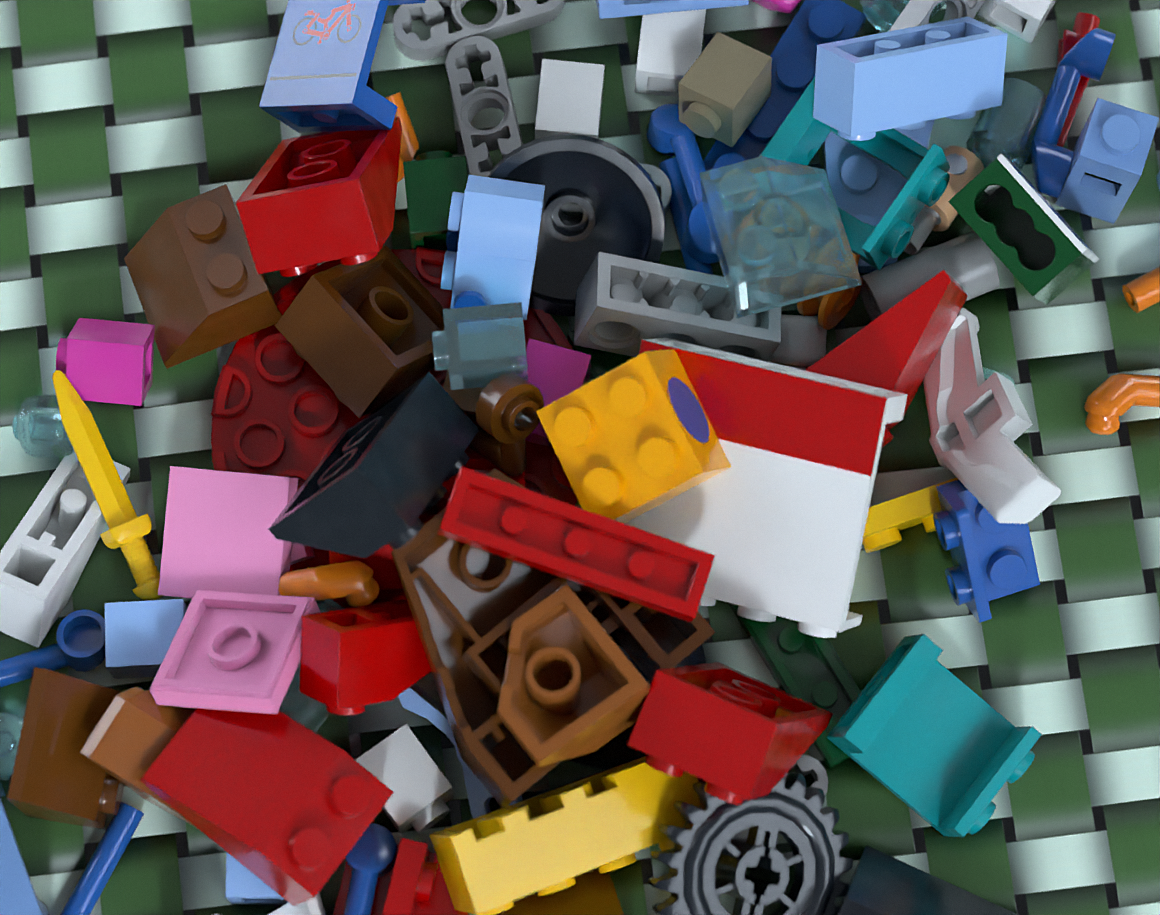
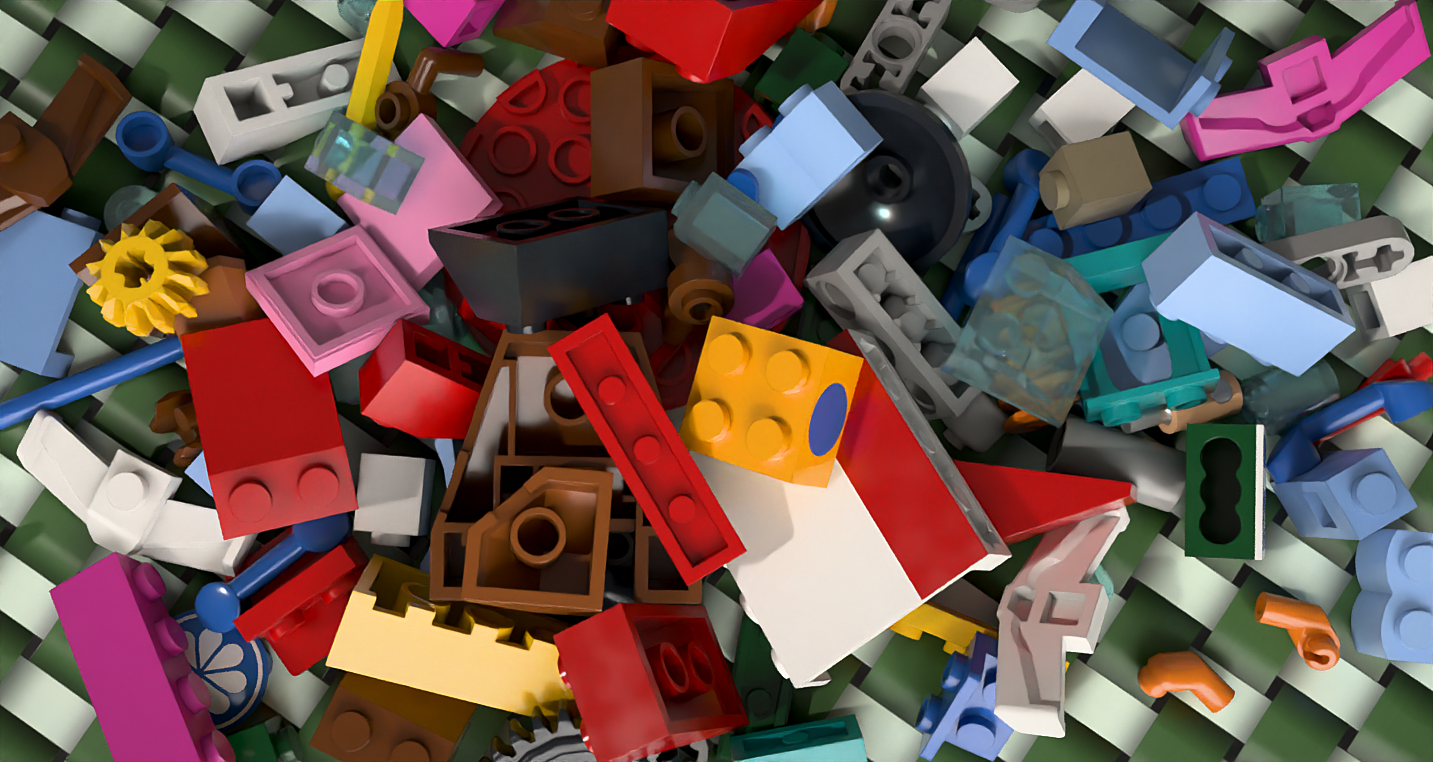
camera: 40 degrees right, 10 degrees up
orange arm [278,560,380,607] -> none
none -> yellow gear [85,219,210,337]
none -> reddish brown arm [149,389,203,467]
none -> clear light blue brick [304,110,425,215]
none -> reddish brown plate [375,46,484,143]

